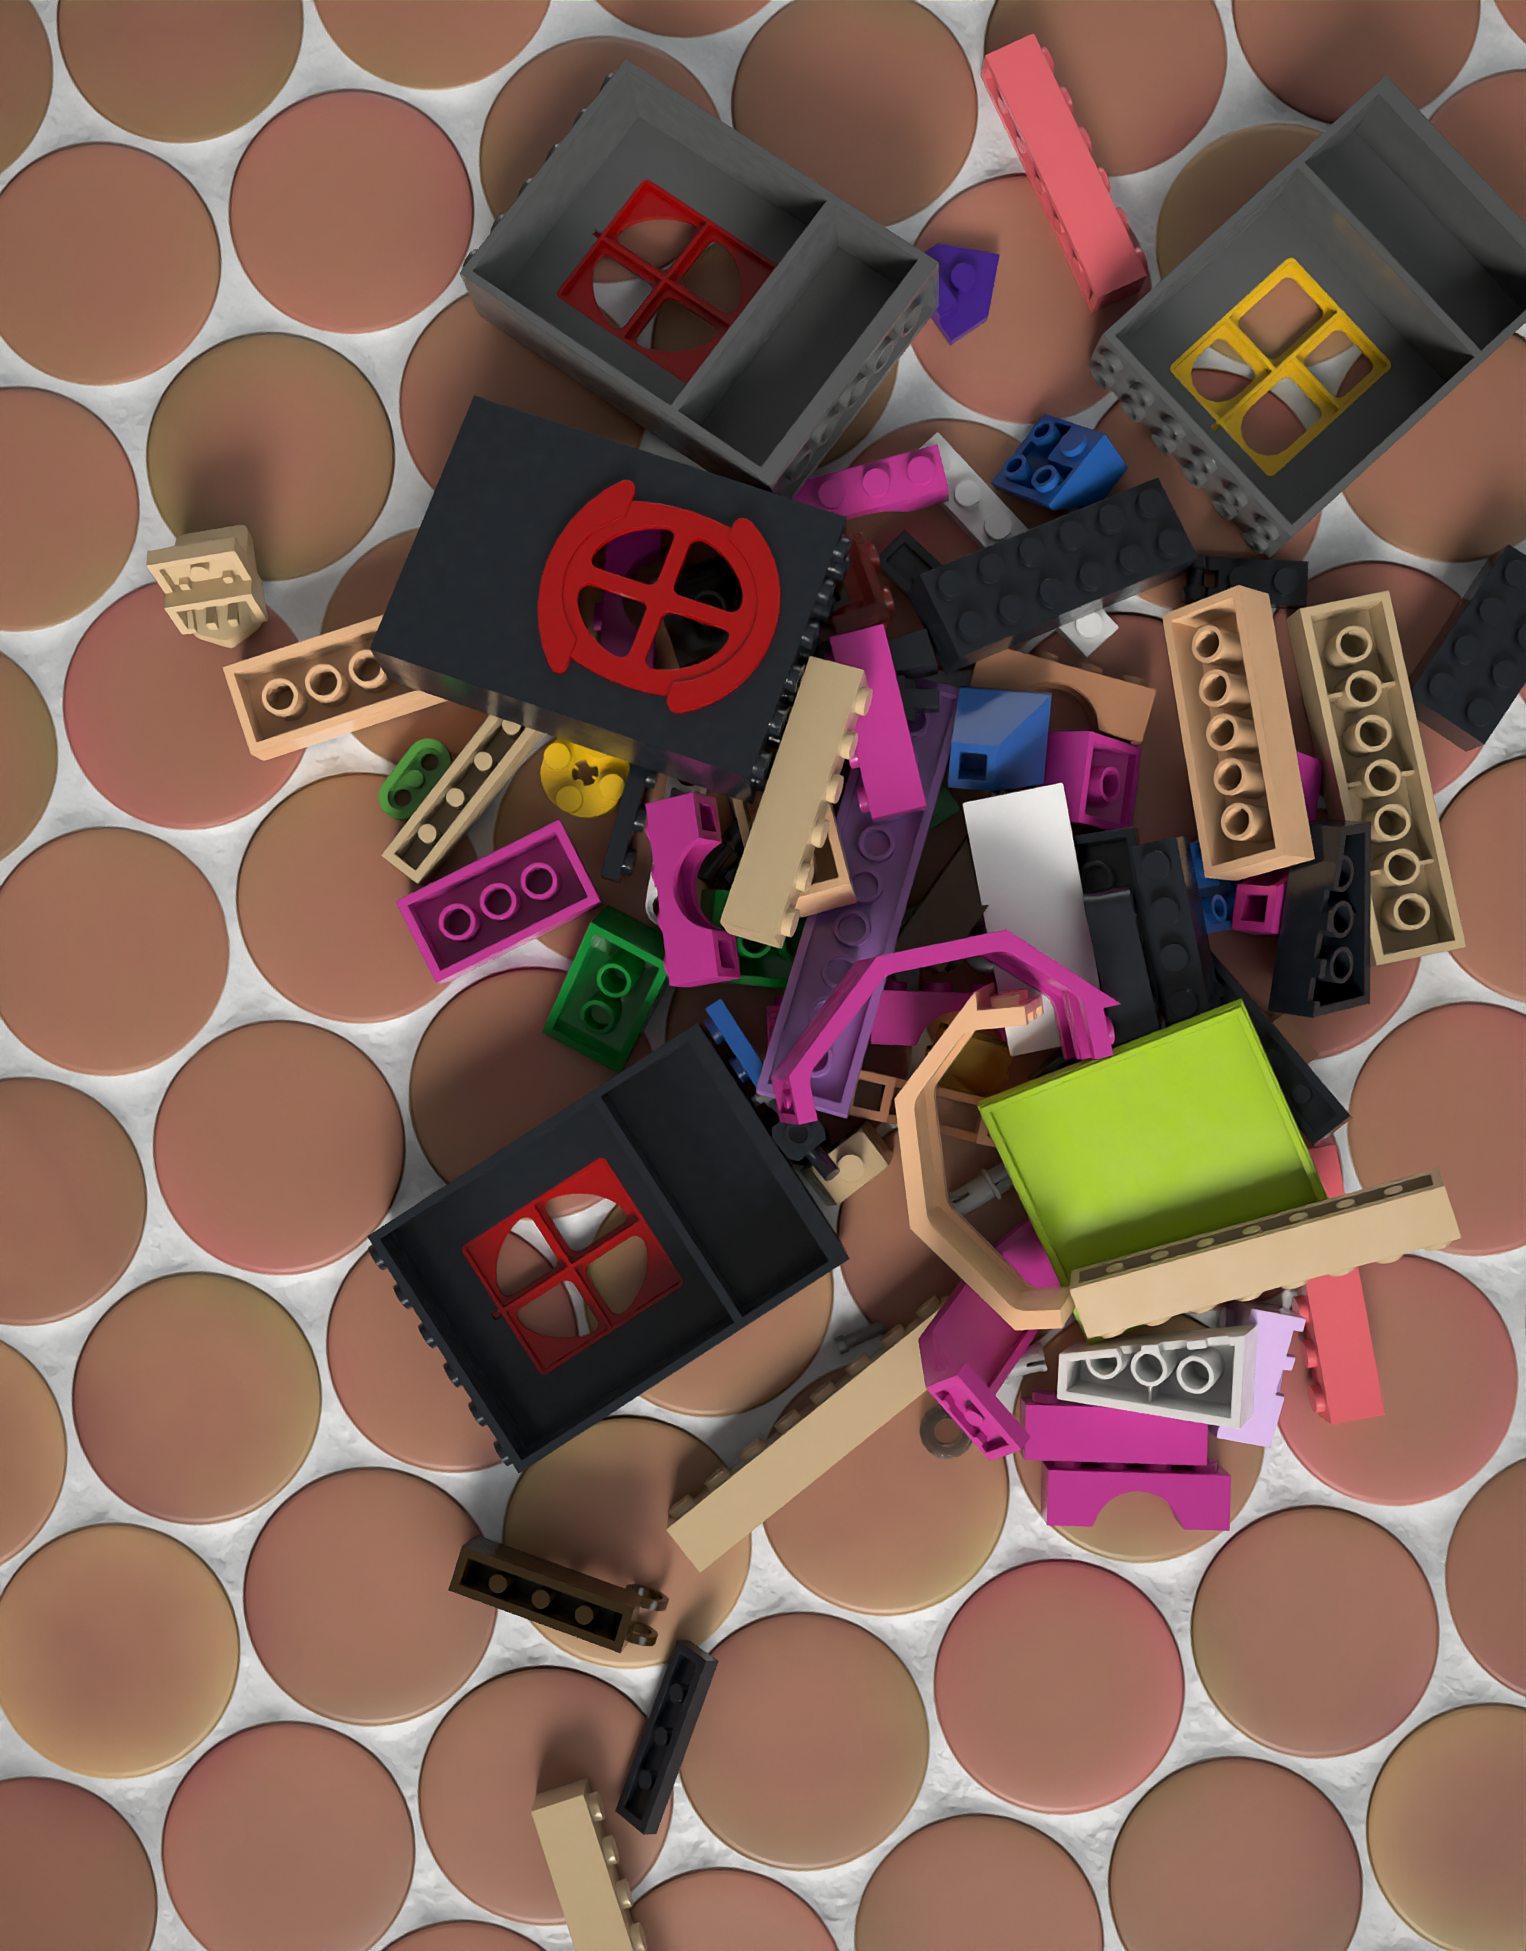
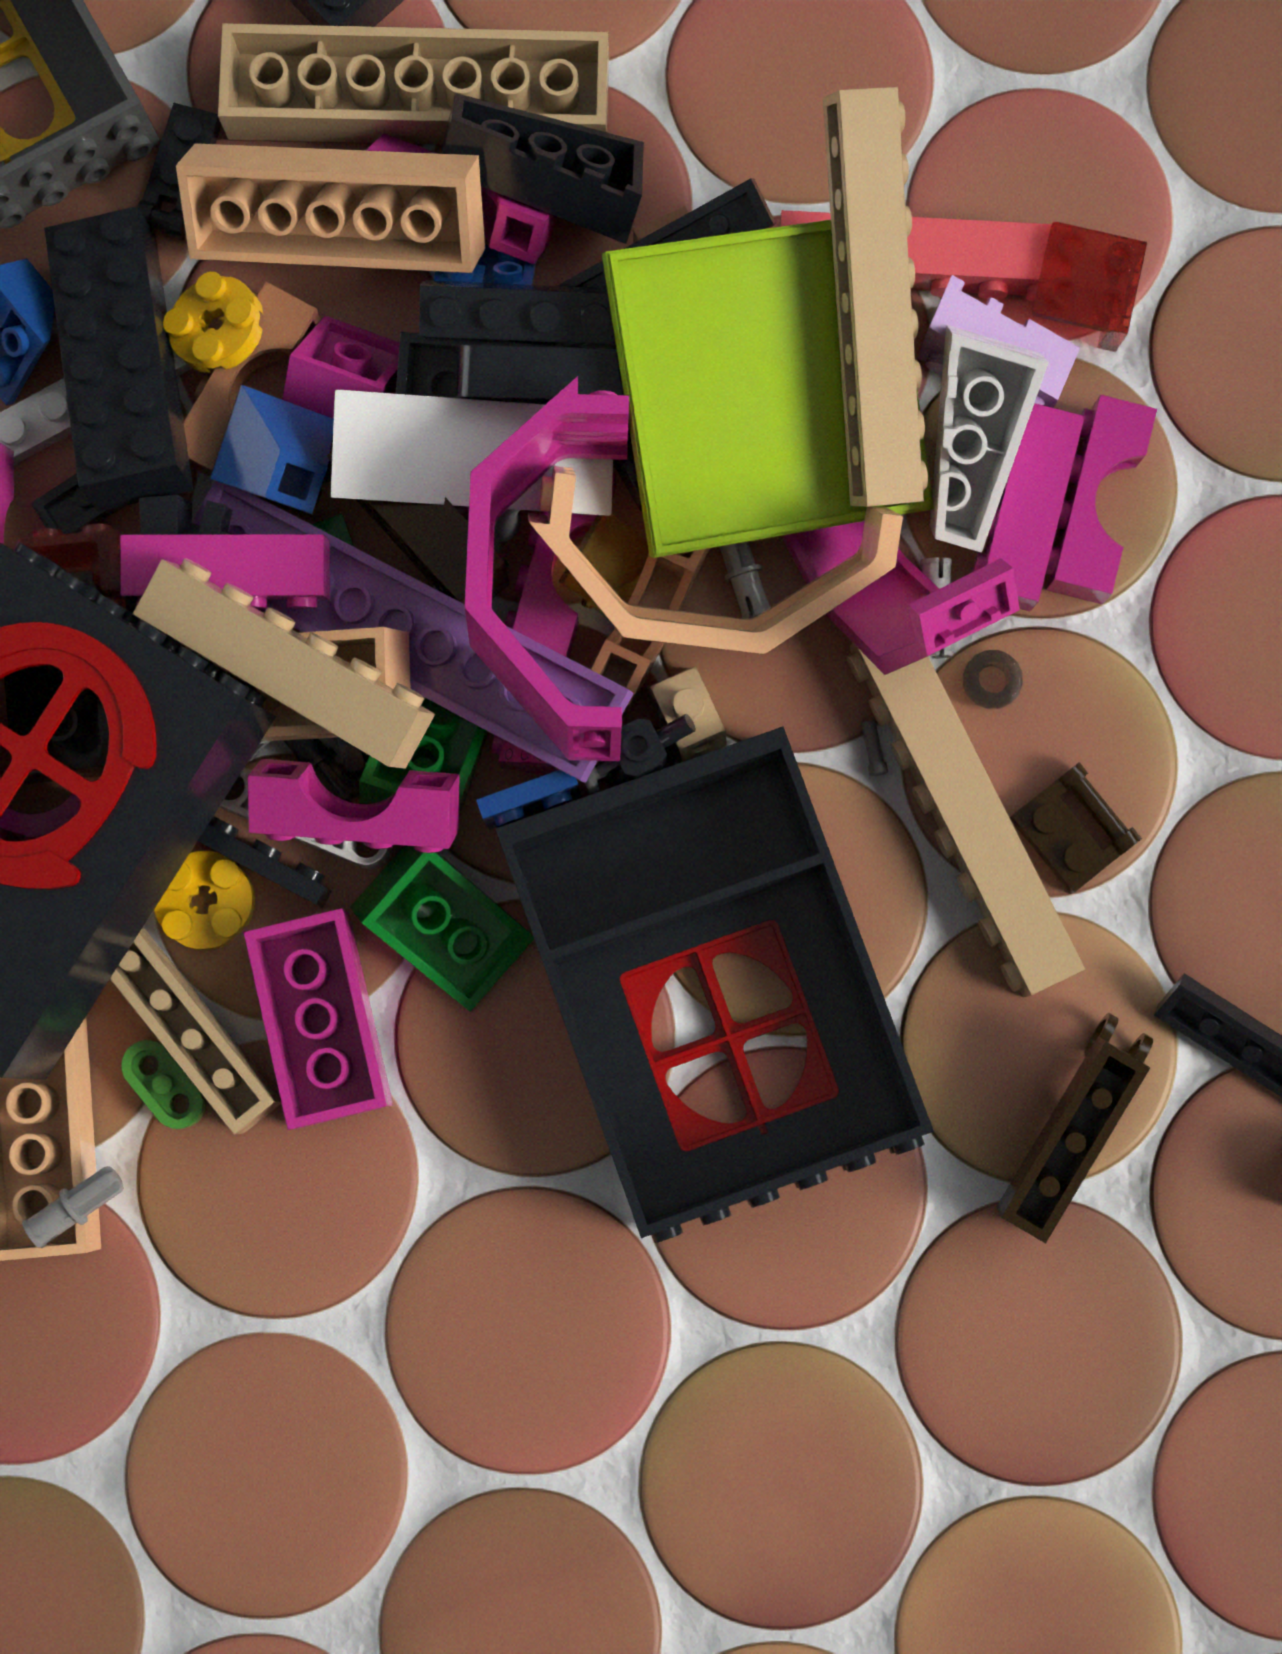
camera: 75 degrees left, 5 degrees down
none -> light grey axle [22,1166,124,1248]
none -> yellow plate [163,271,263,372]
none -> dark brown plate [1009,762,1142,894]
none -> clear red bracket [1032,222,1147,352]

